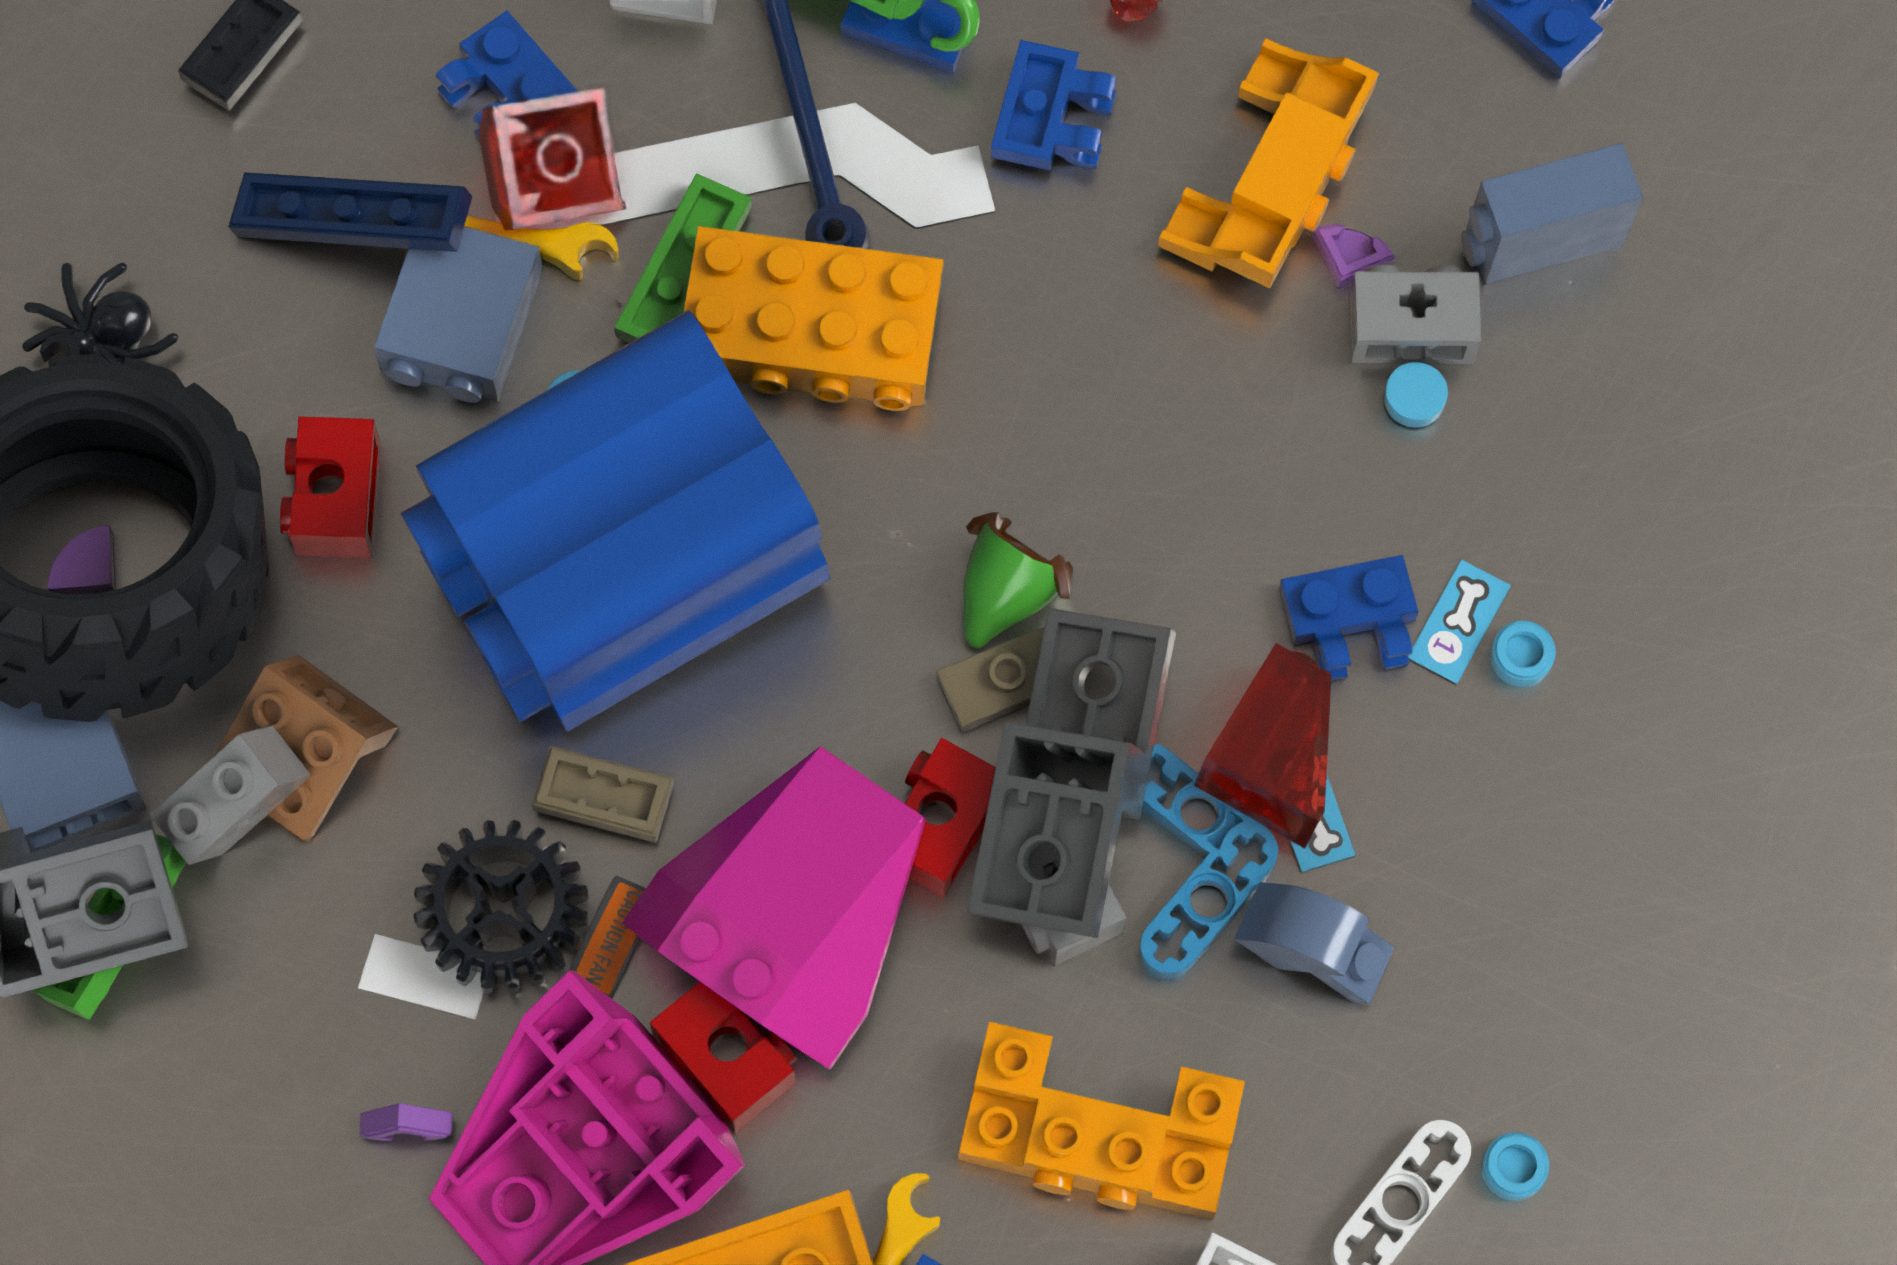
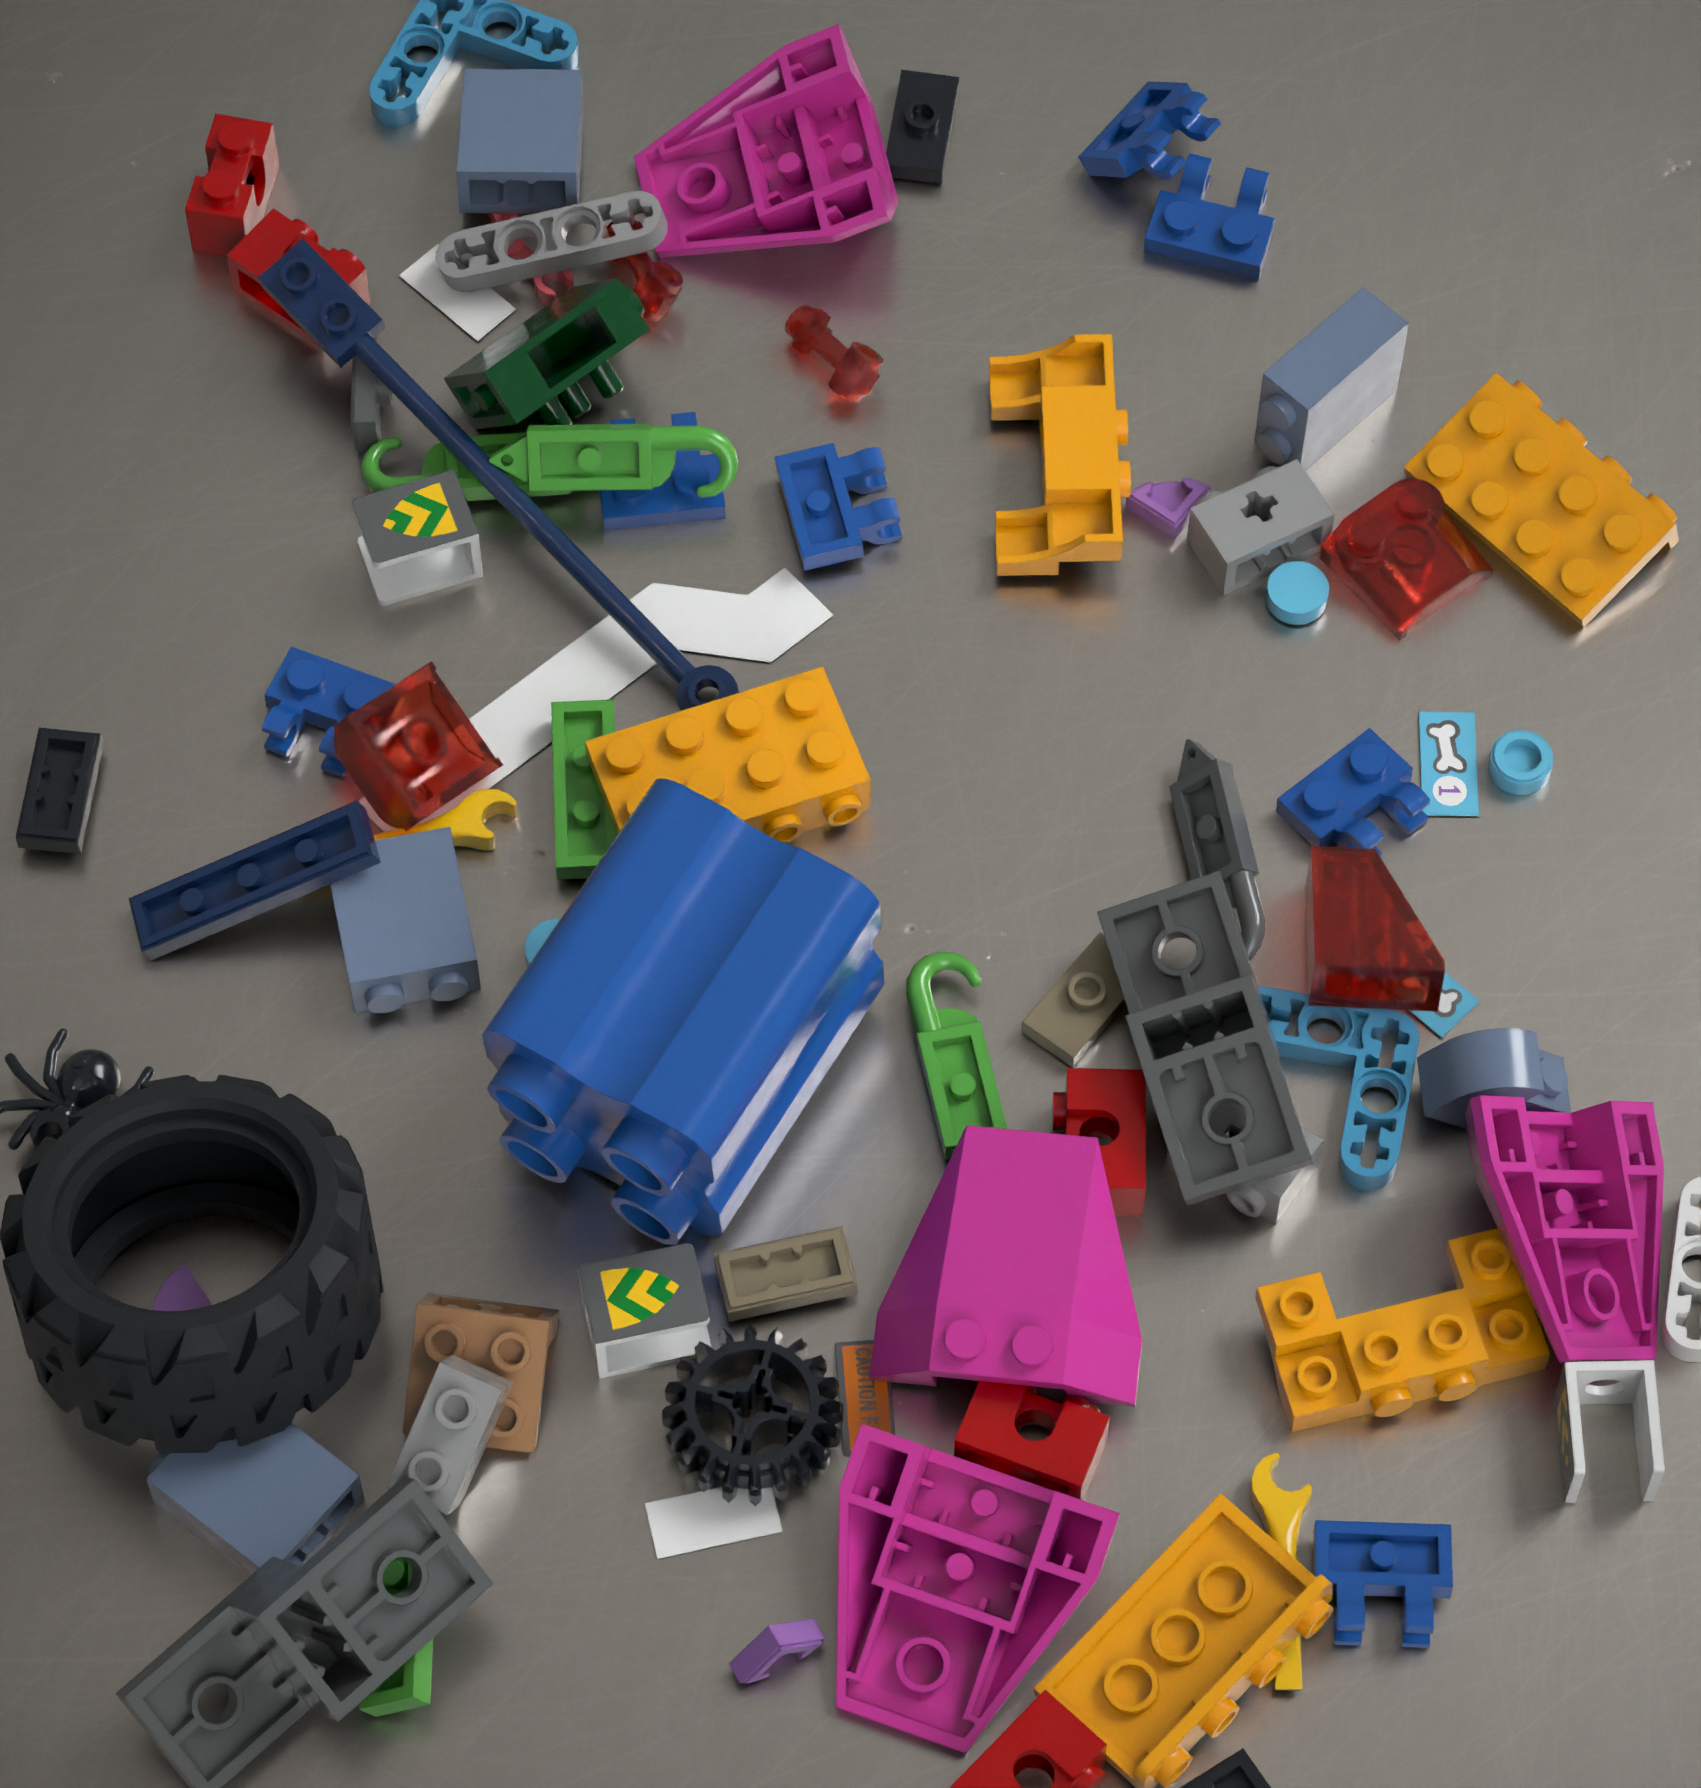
camera: 25 degrees left, 10 degrees down
red brick [280,416,380,558] -> none
bright green hat [963,512,1073,649] -> none
none -> piece [578,1243,711,1379]
none -> bright green plate [906,951,1007,1159]
none -> dark grey plate [1169,739,1265,960]
none -> clear red slope [1319,478,1494,641]
none -> light orange bracket [1403,372,1679,628]
none -> dark pink wedge [1465,1095,1664,1363]

